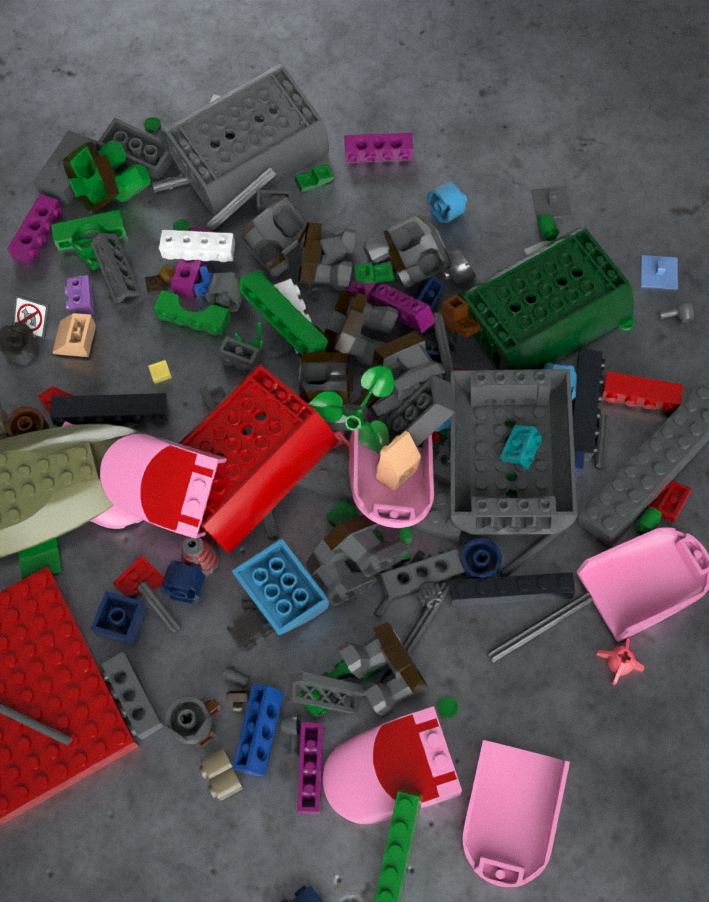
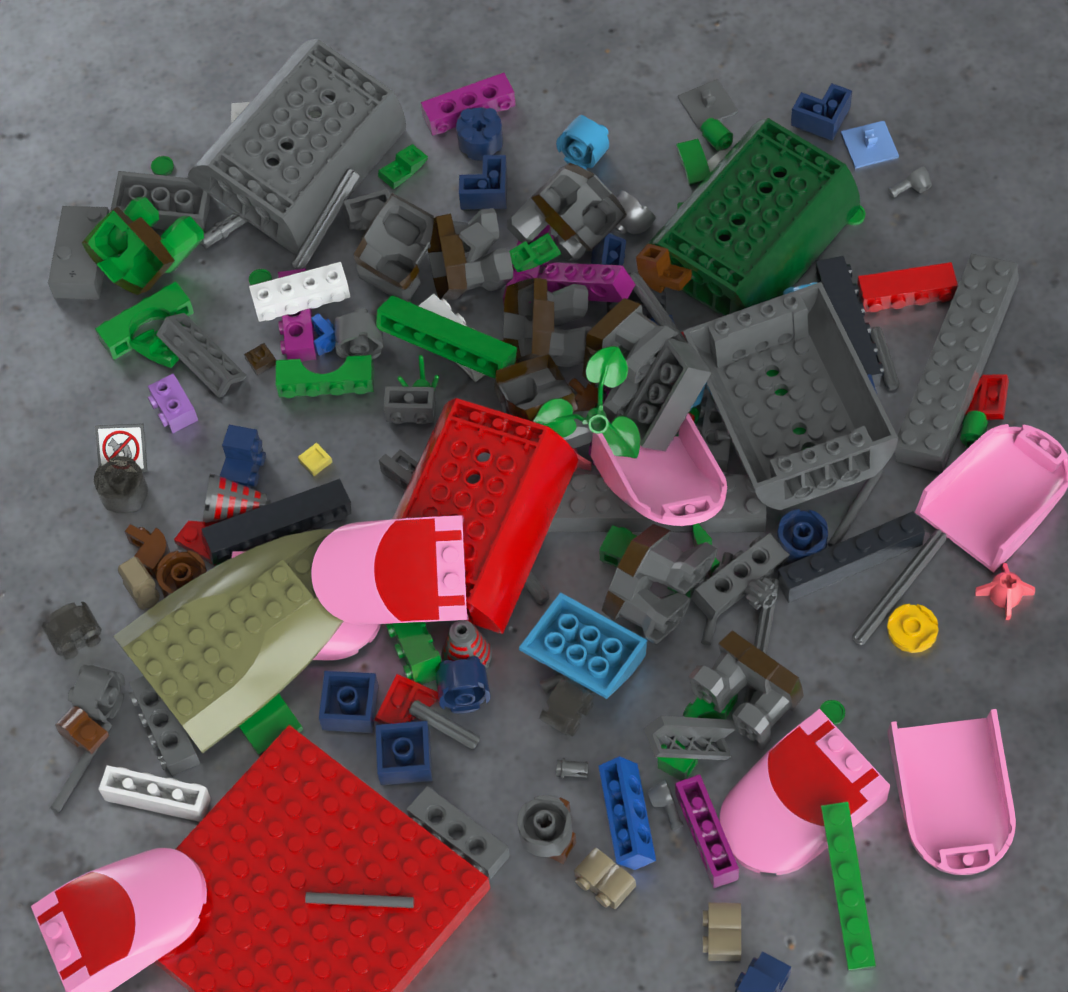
camera: 20 degrees left, 5 degrees down
magenta brick [7,194,62,265] -> none
light nougat slope [52,313,96,357] -> none
pearl gold piece [159,266,175,283] -> none
dark brown tile [226,691,250,712] -> none
light nougat slope [376,431,421,491] -> none
teal bracket [500,425,542,470] -> none
none -> reddish brown brick [124,524,170,580]
none -> dark grey cone [203,473,271,523]
none -> dark blue brick [220,424,266,489]
none -> dark blue brick [319,671,379,733]
none -> green wedge [385,622,441,685]
none -> dark blue brick [456,108,503,161]
none -> dark blue brick [459,155,507,210]
none -> green slope [676,138,711,186]
none -> dark tan brick [703,902,741,961]
none -> dark blue brick [791,83,852,141]
none -> yellow tile [887,604,938,653]

